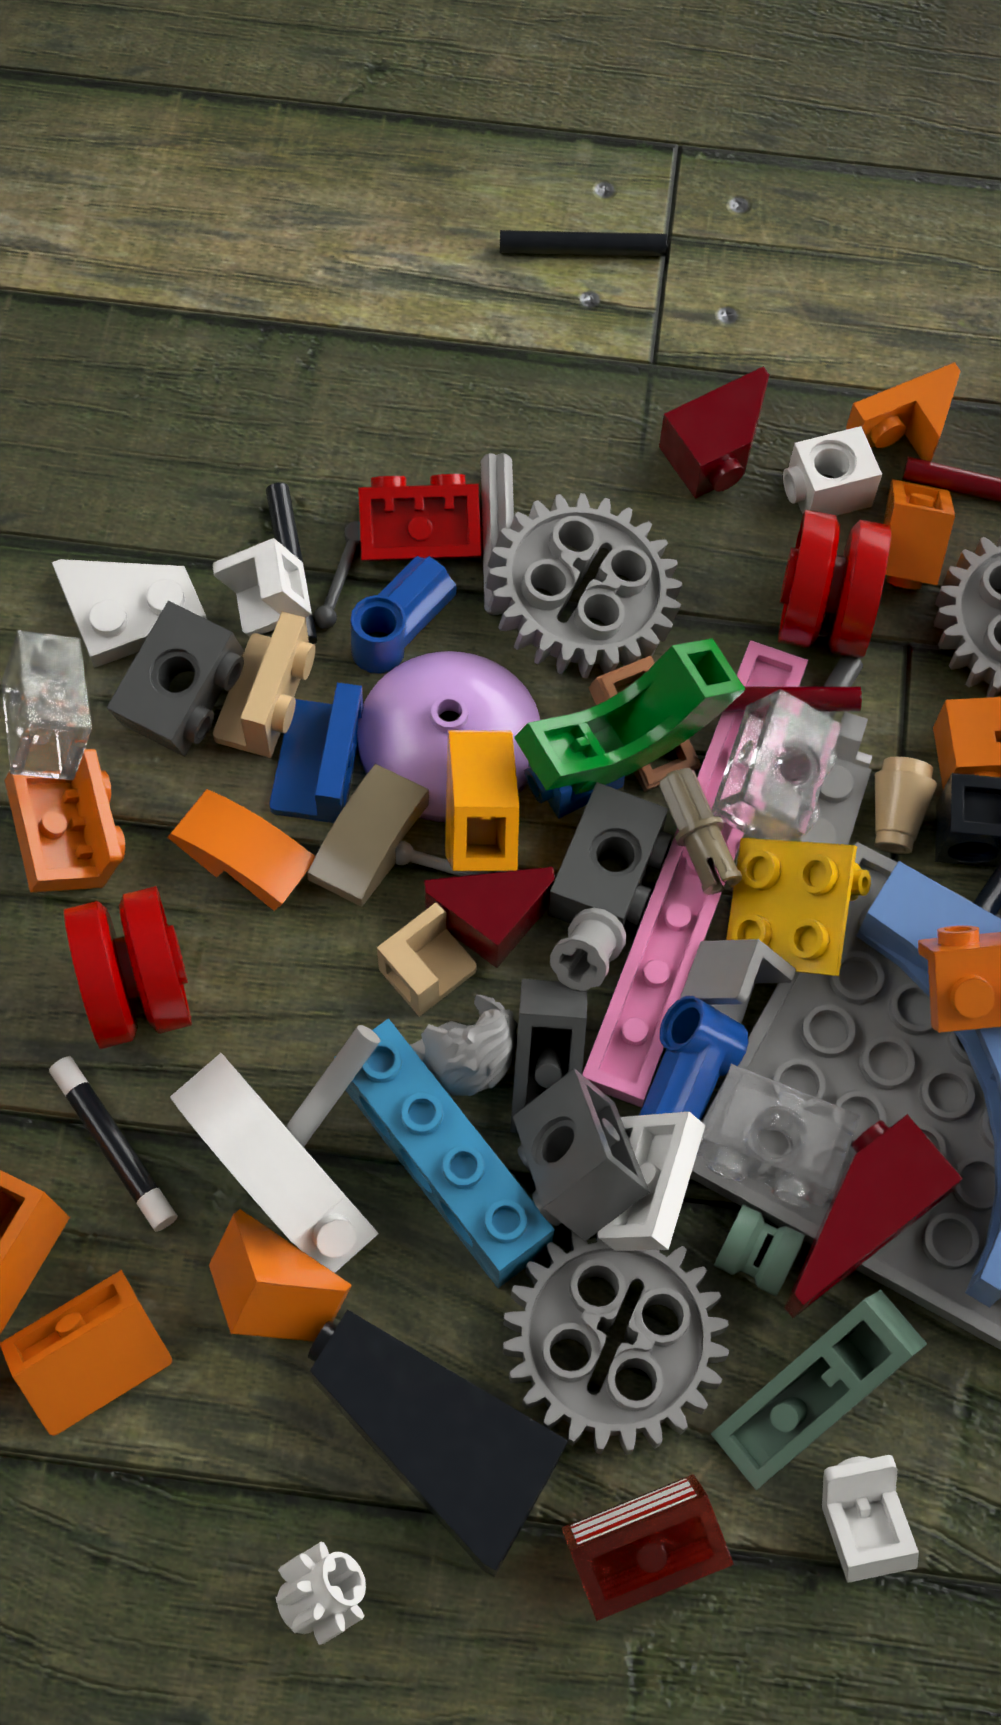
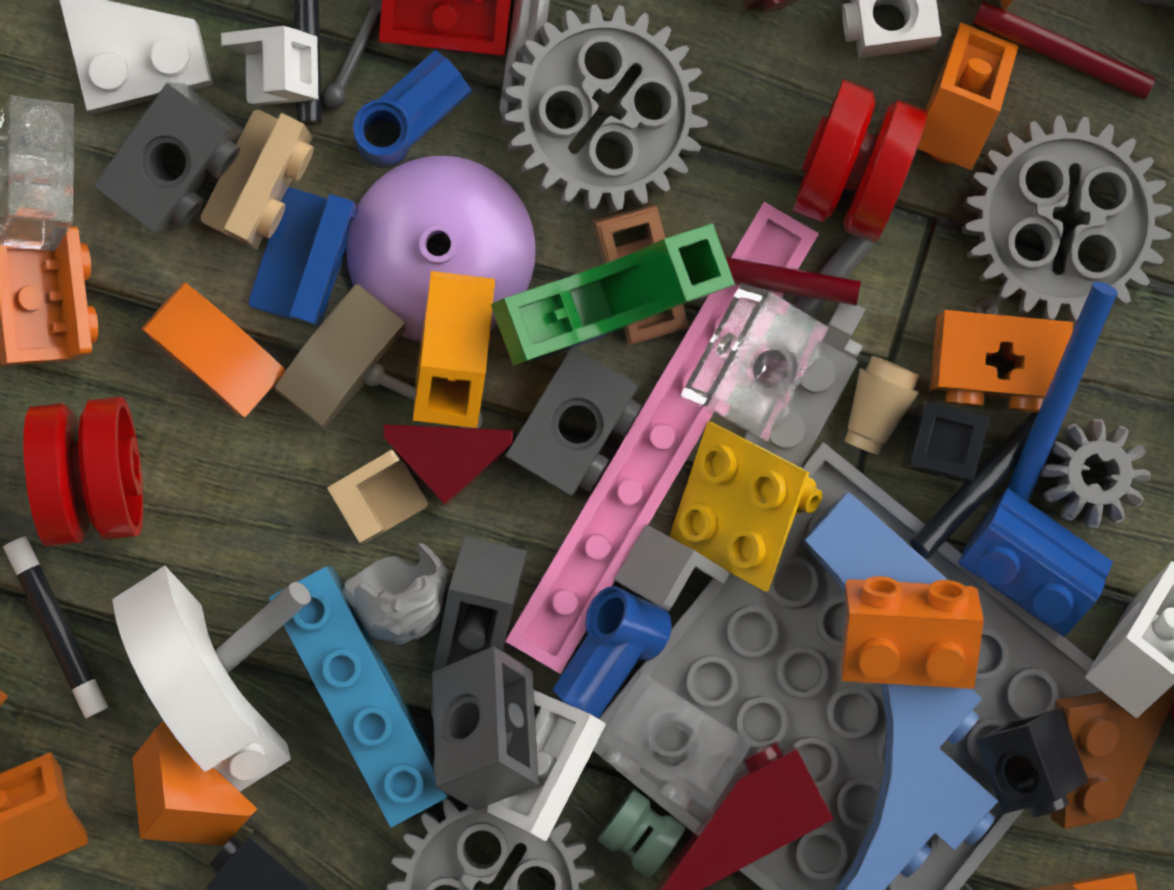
camera: 10 degrees right, 20 degrees up
light grey bush [550,908,626,991] -> none
dark tan axle [660,768,743,895] -> none

